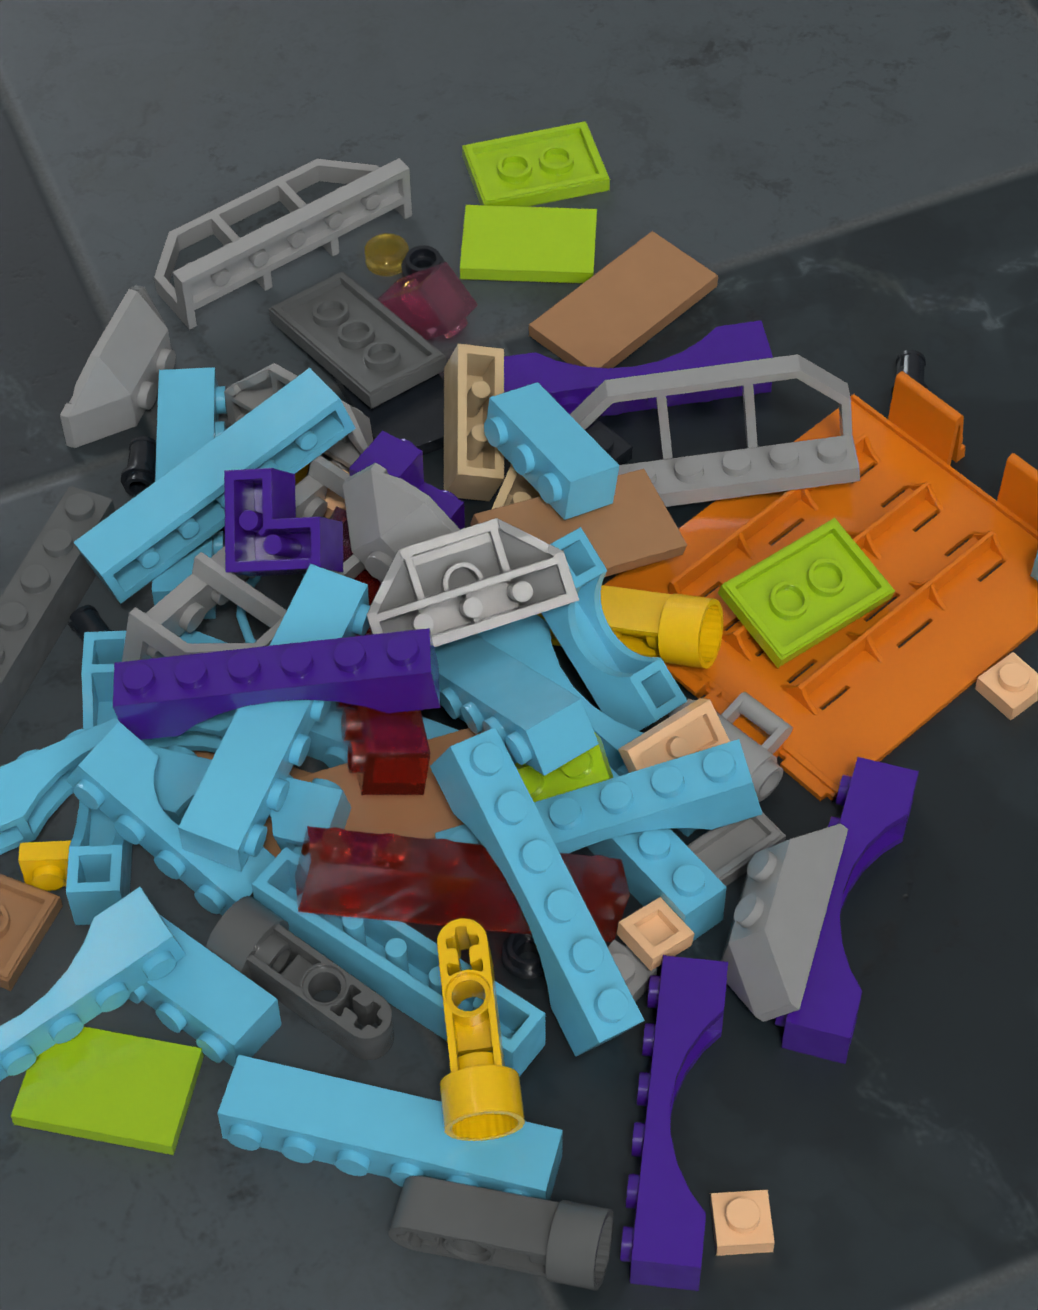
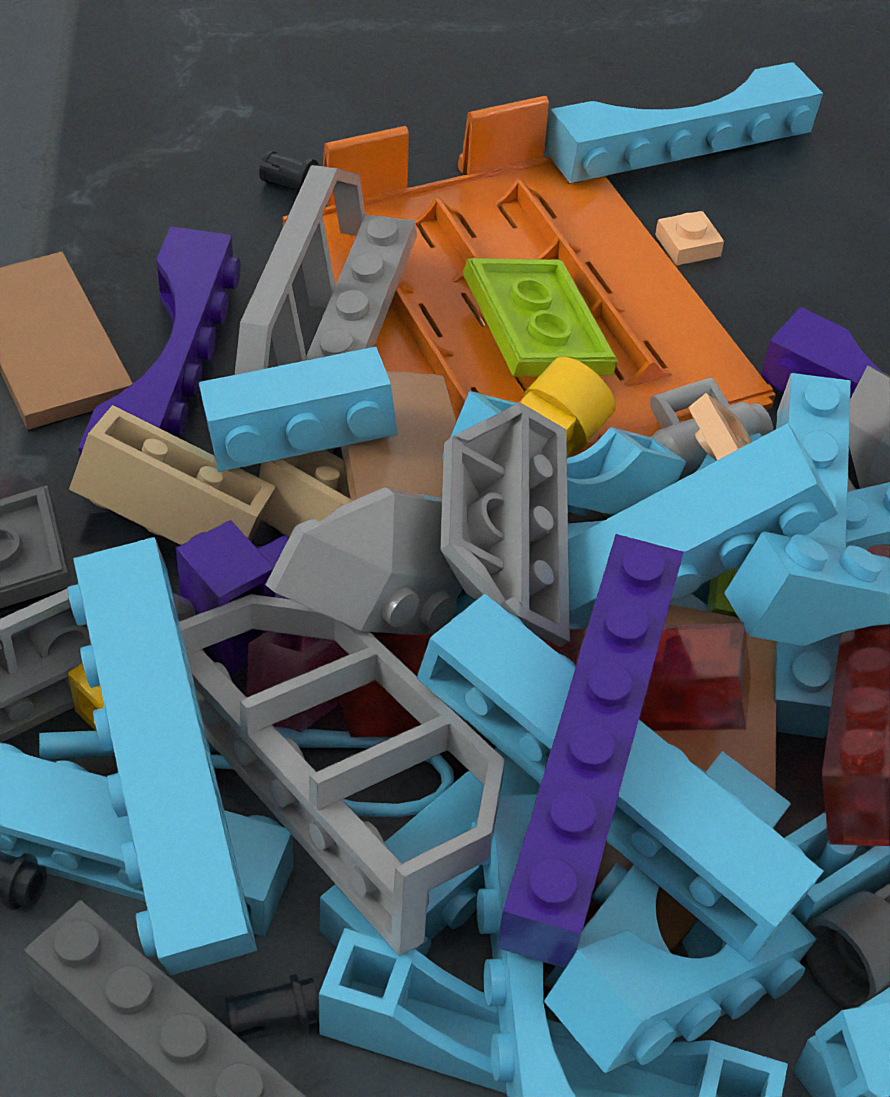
camera: 75 degrees left, 5 degrees down
dark purple brick [224,468,343,576] -> none

